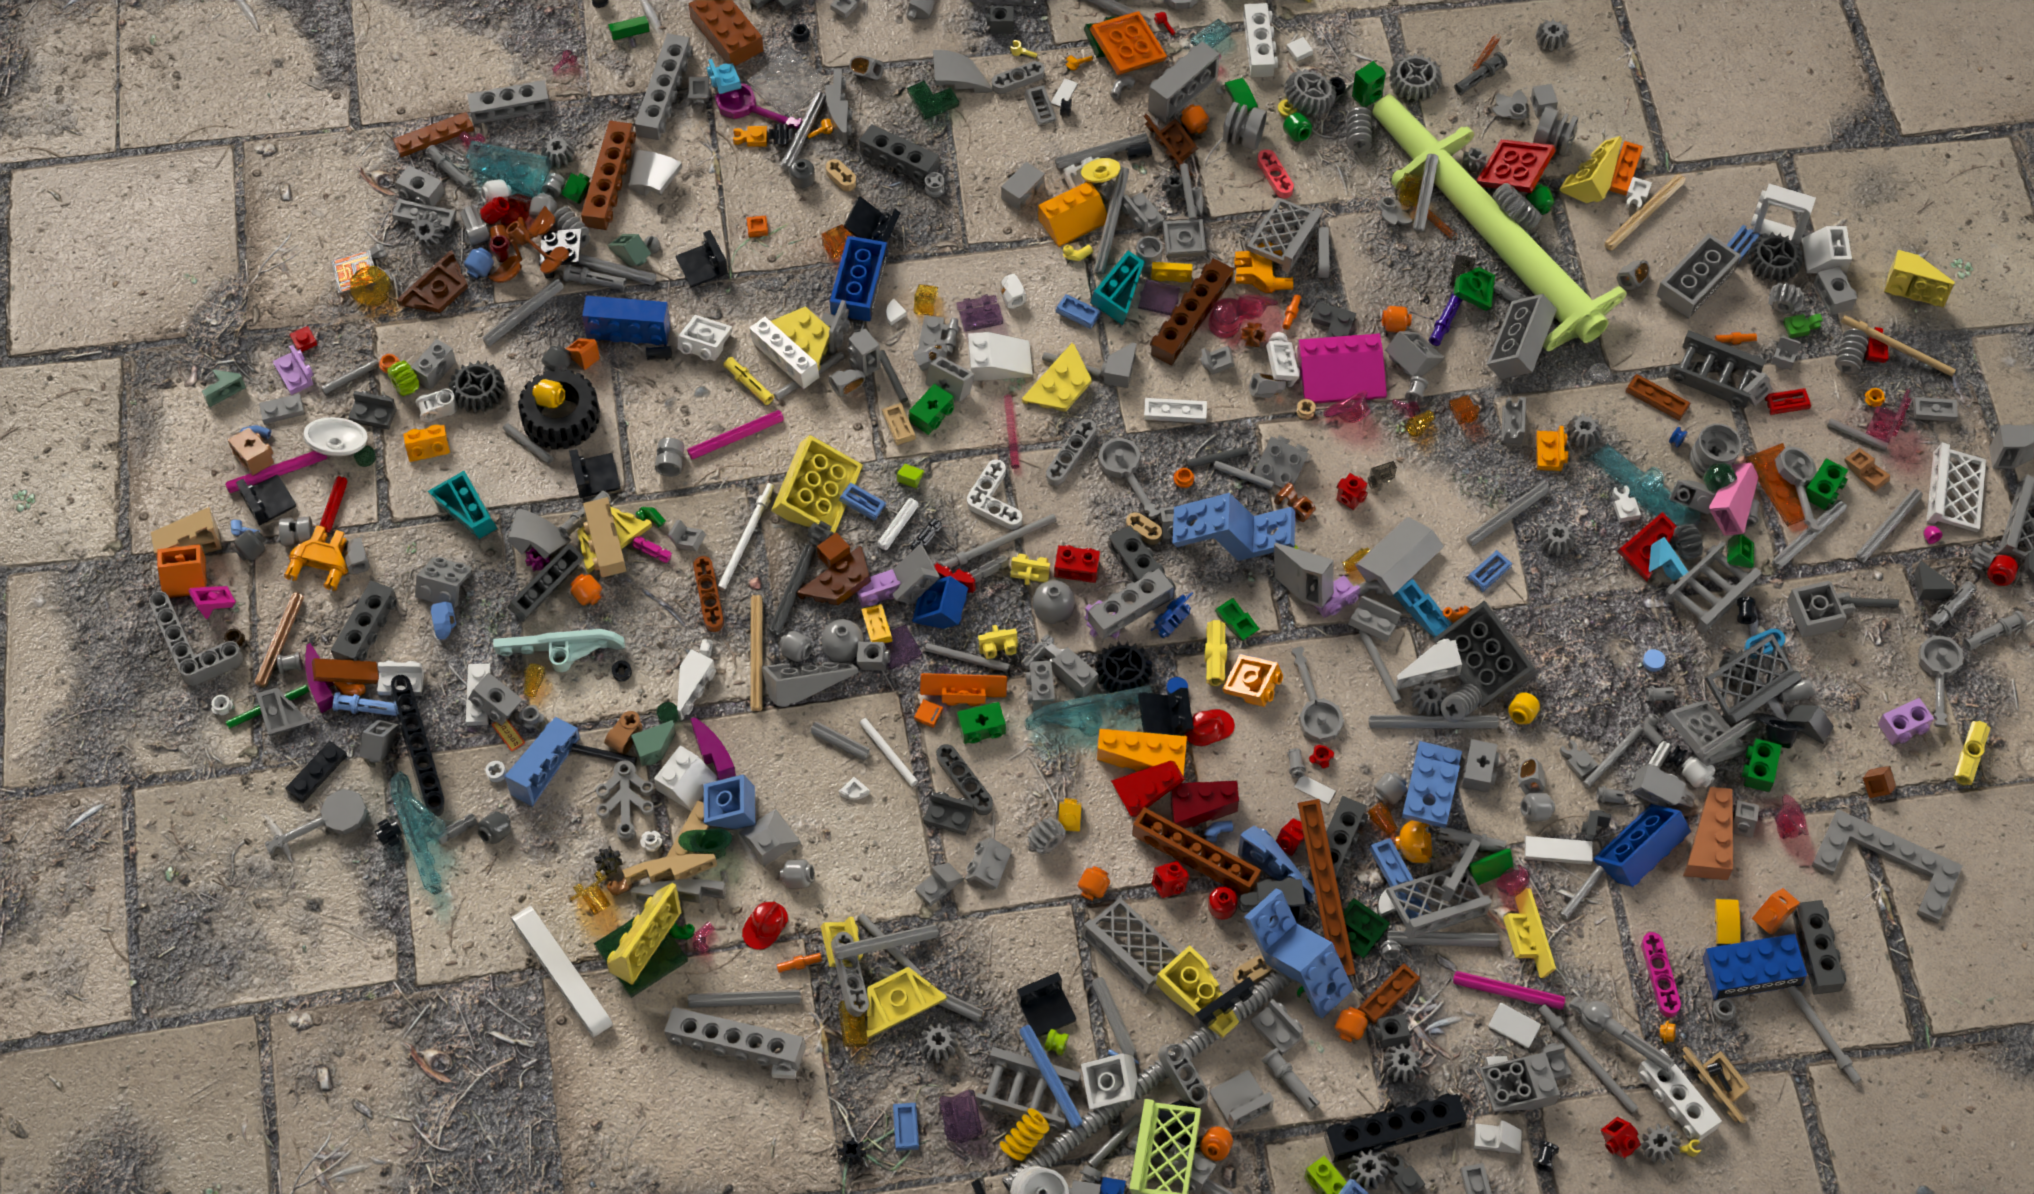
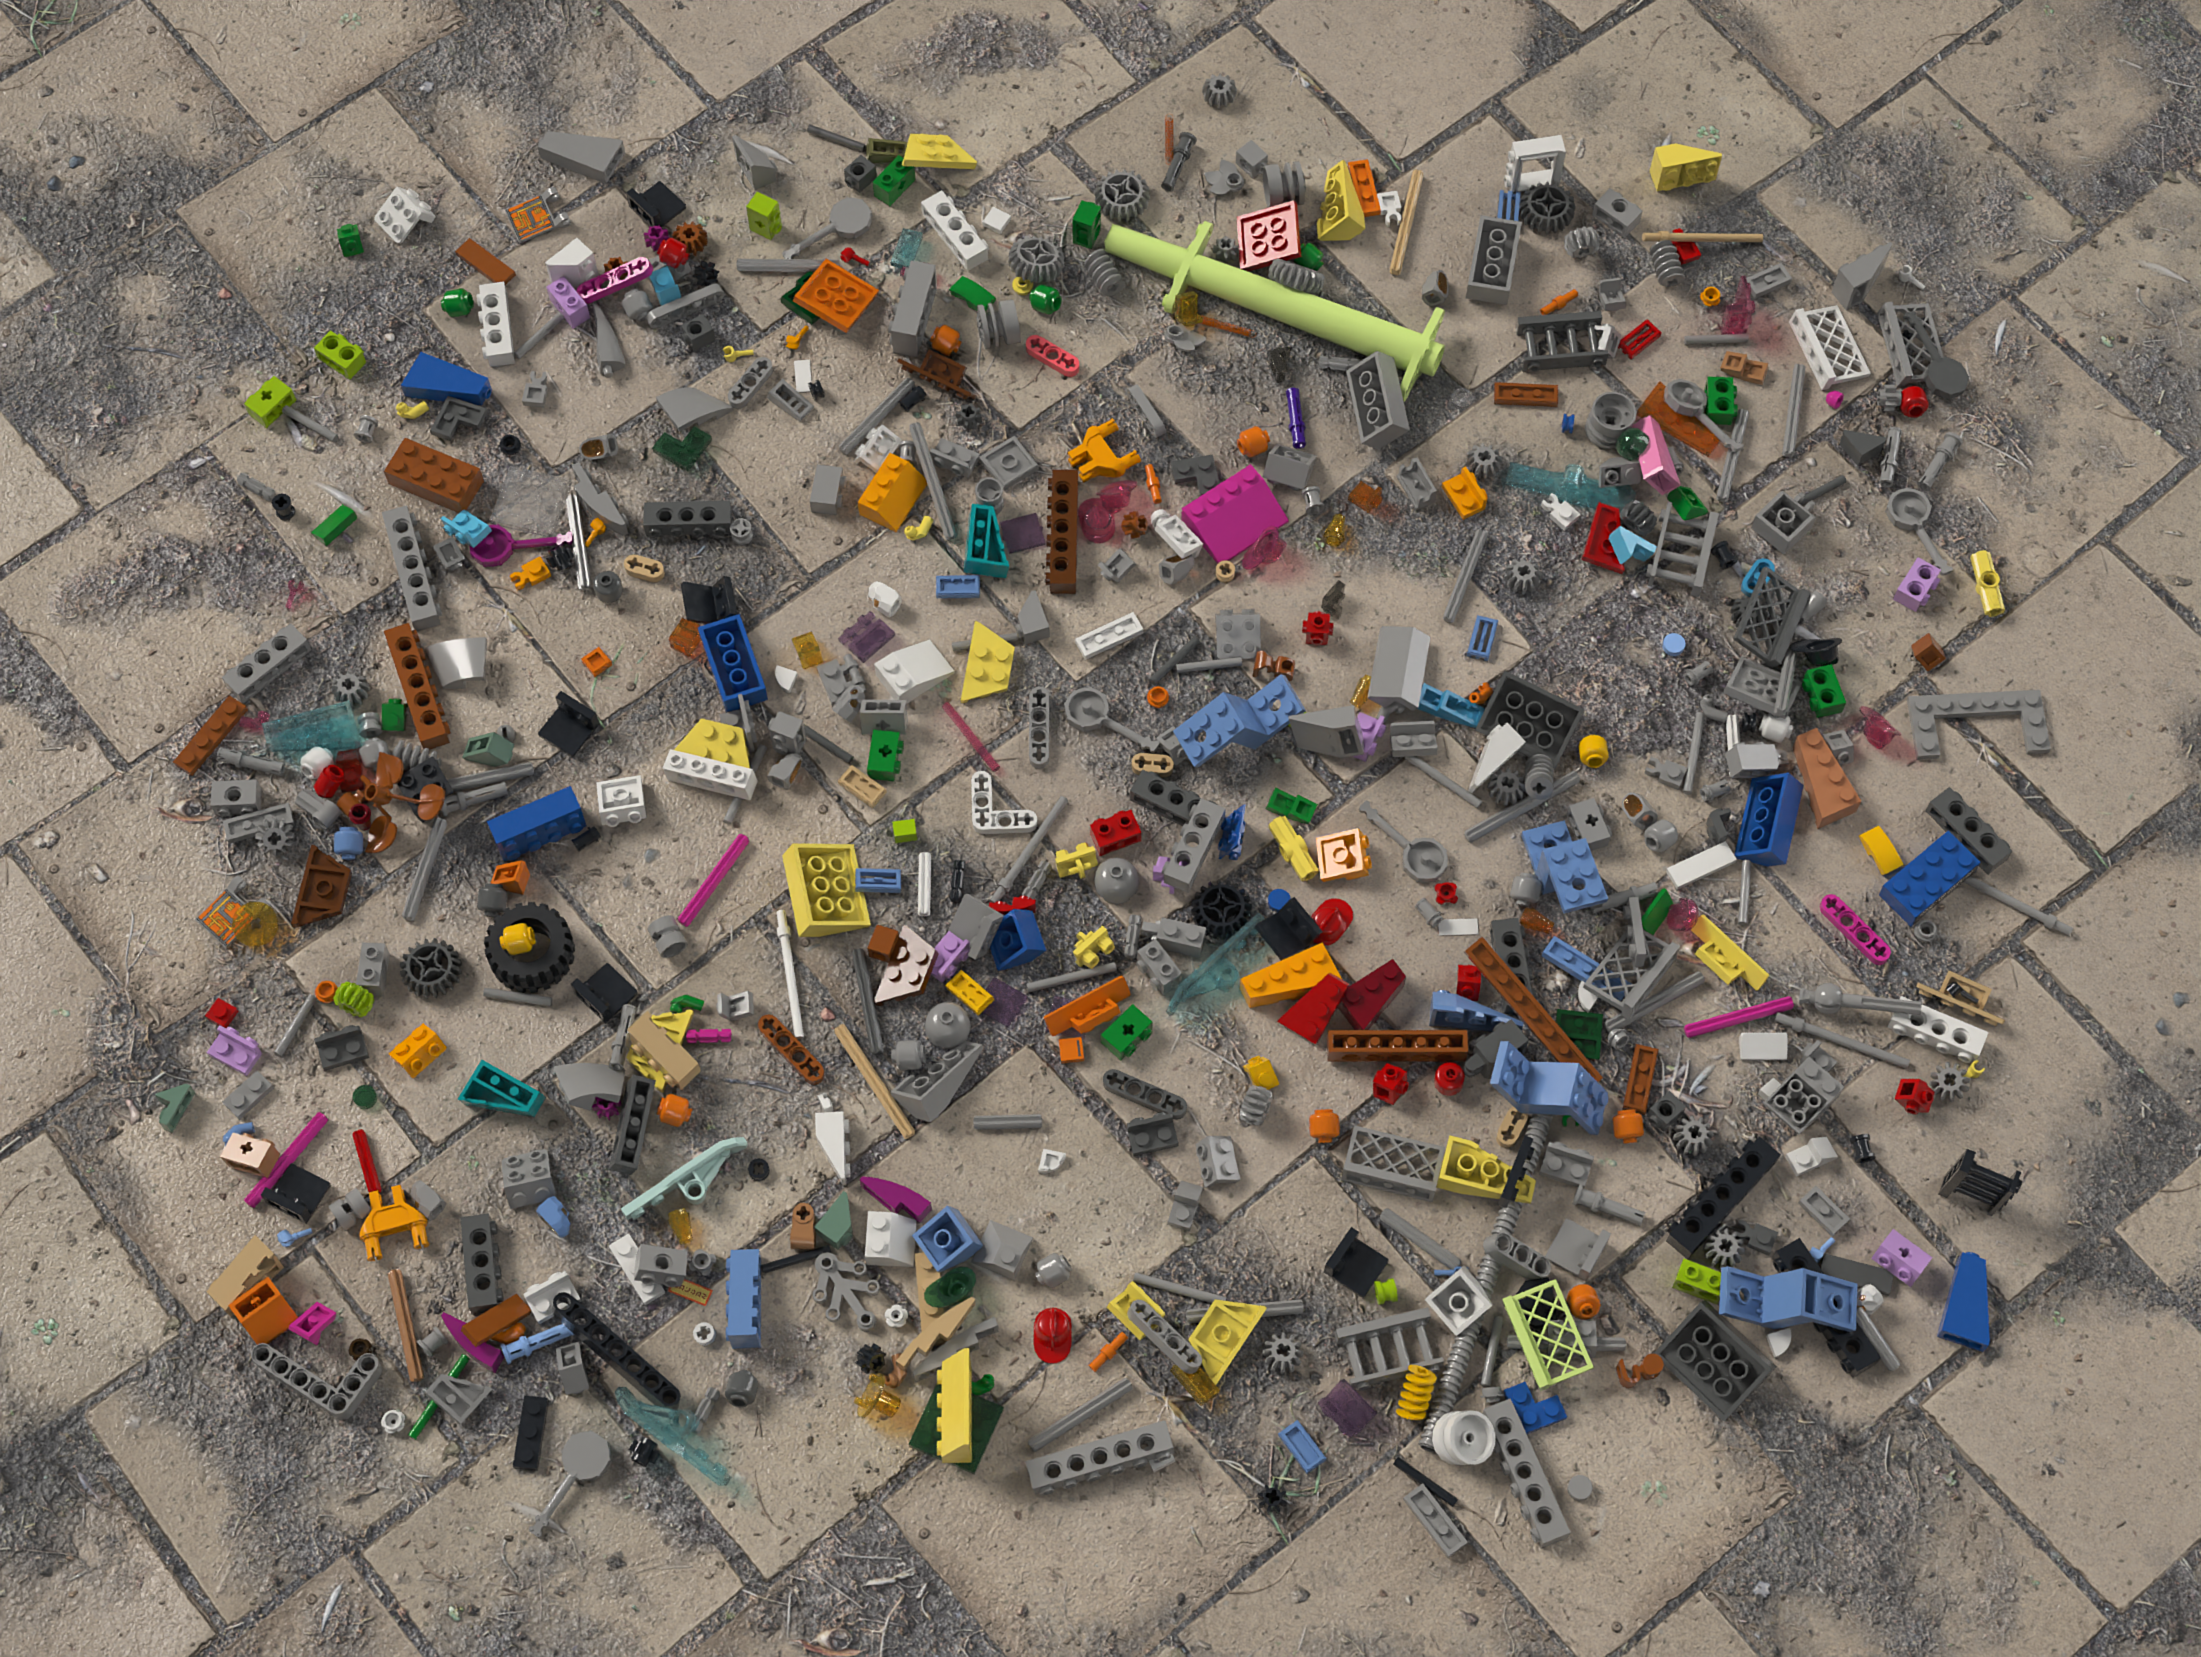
camera: 30 degrees left, 5 degrees up
dark grey head [233,530,266,561] -> none
white dish [304,417,367,457] -> none
white piece [416,389,458,422] -> none
white beam [511,906,613,1038] -> none
clear green tile [657,702,679,724] -> none
clear pink arm [693,921,715,954] -> none
light yellow pin [723,357,774,405] -> none
dark grey gear [807,521,834,546] -> none
light grey axle [833,925,939,959] -> none
light grey brick [857,642,890,671] -> none
white bar [859,718,918,787] -> none
medium blue axle [1020,1025,1082,1128] -> none
light yellow dish [1081,158,1121,183] -> none
light grey arm [1110,75,1135,99] -> none
yellow plate [1151,262,1193,283] -> none
light grey bar [1180,163,1197,221] -> none
light grey arm [1192,186,1203,217] -> none
medium blue arm [1204,821,1233,843] -> none
light grey fence [1246,198,1323,273] -> none
black plate [1329,77,1346,96] -> none
clear pink hand [1392,399,1421,418] -> none
light orange cylinder [1396,820,1432,864] -> none
light grey axle [1413,154,1438,231] -> none
green plate [1454,267,1495,311] -> none
light orange plate [1659,1021,1676,1044] -> none
orange torso [1752,888,1801,935] -> none
bright green plate [1783,314,1823,338] -> none
dark grey slope [1785,705,1834,744] -> none
white slope [1801,226,1852,273] -> none

